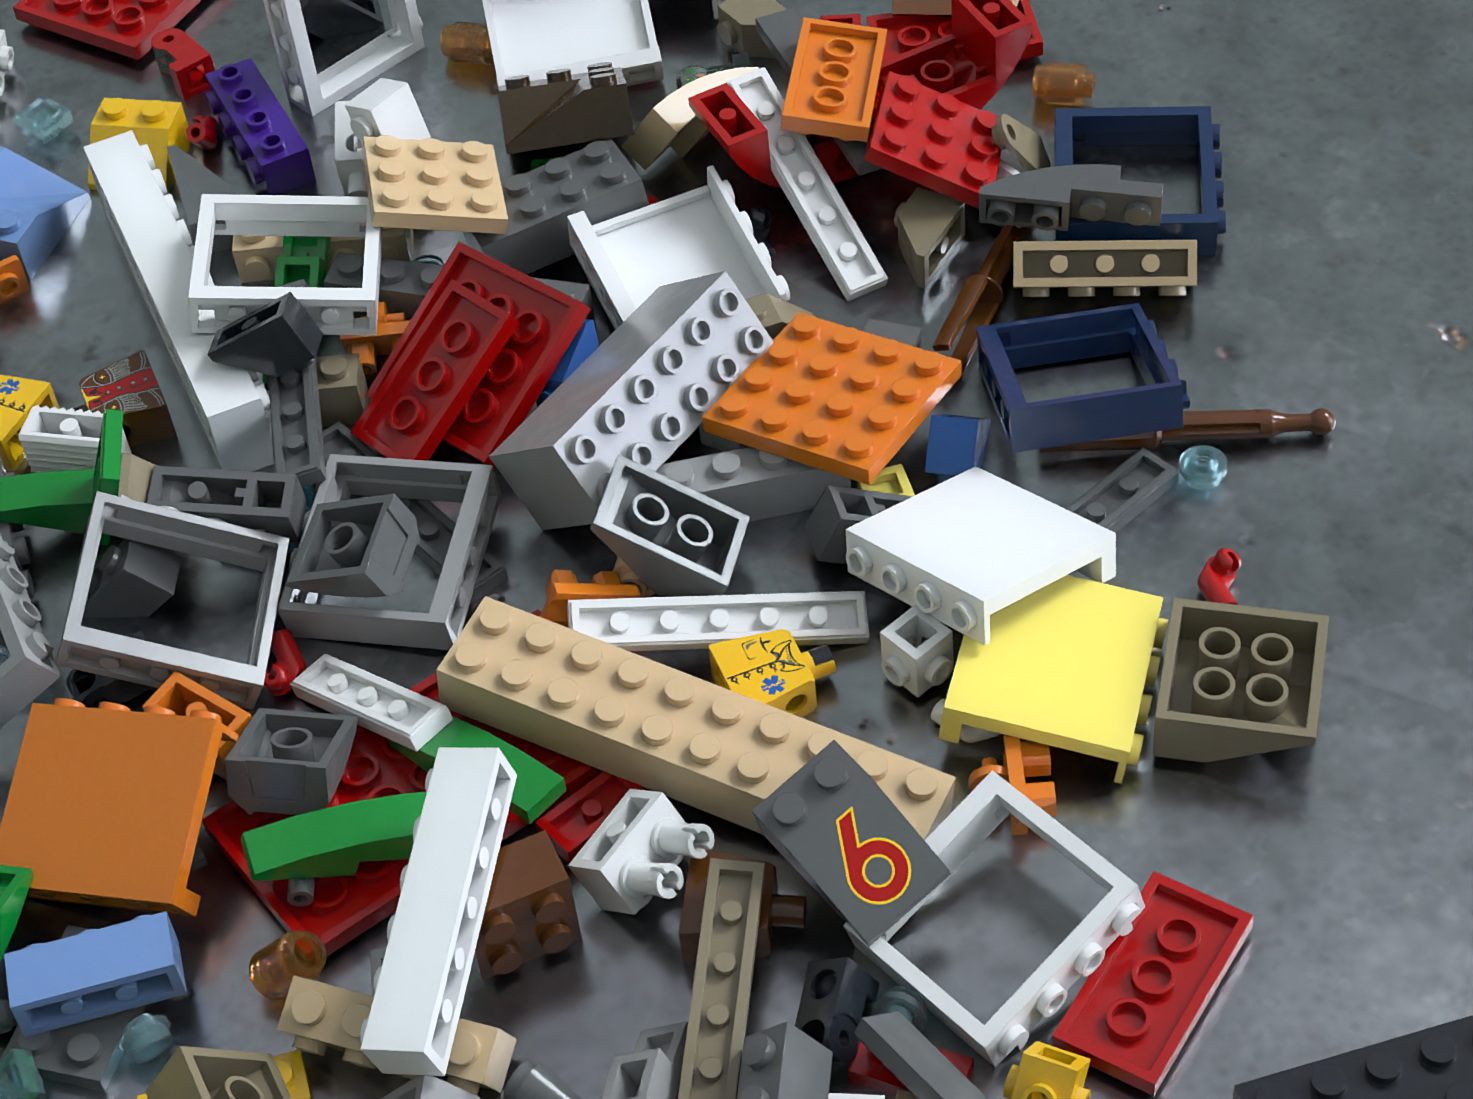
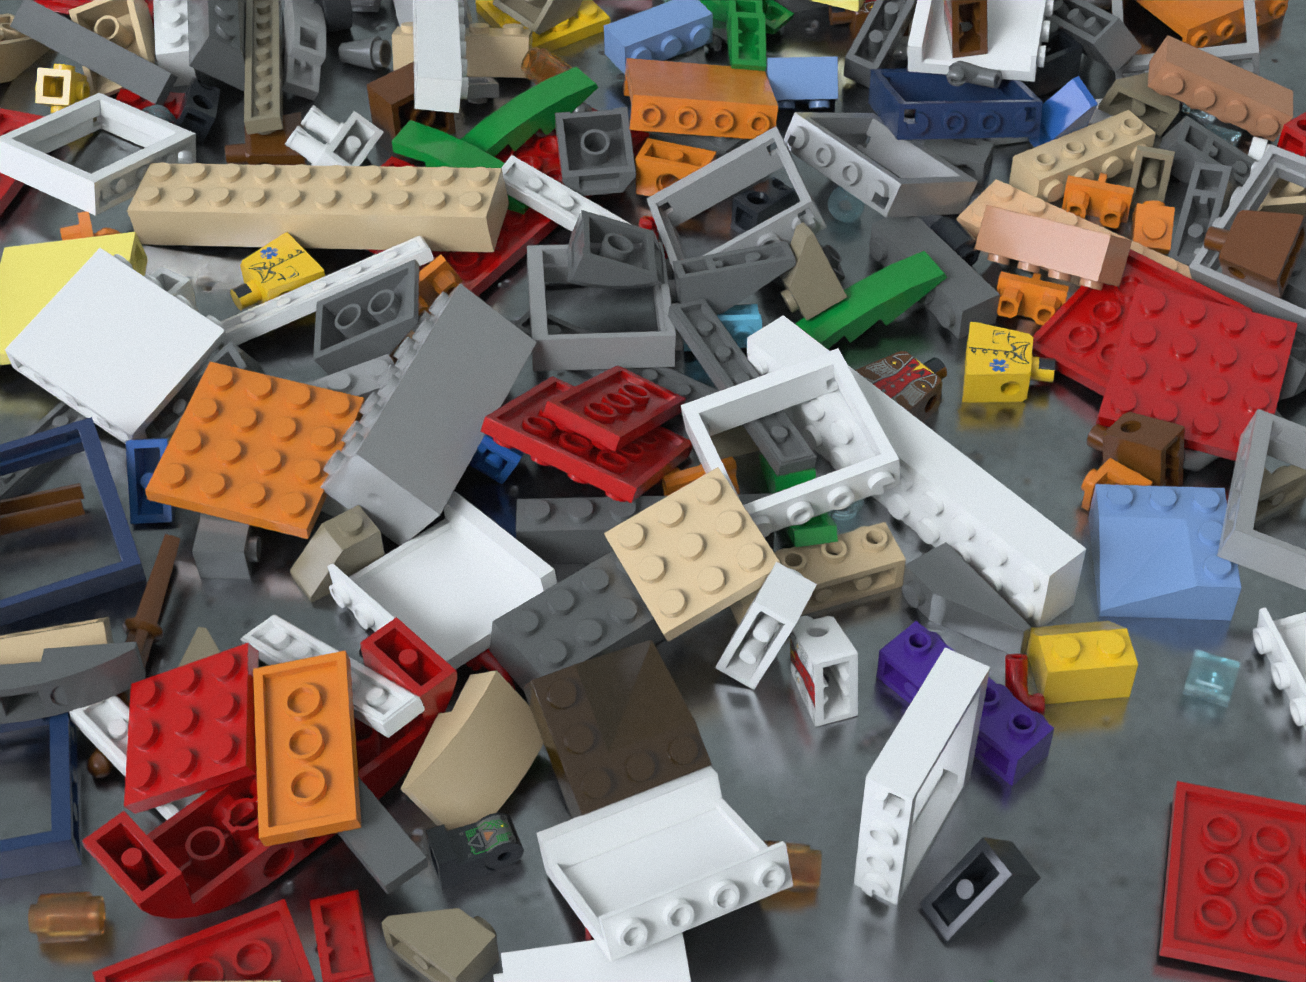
camera: 160 degrees right, 0 degrees up
white brick [19,405,132,473] -> none
green tile [91,409,123,546] -> none
red leg [151,28,215,101] -> none
black slope [207,291,323,377] -> none
dark grey slope [752,740,951,947] -> none
dark tan piece [992,113,1051,171] -> none

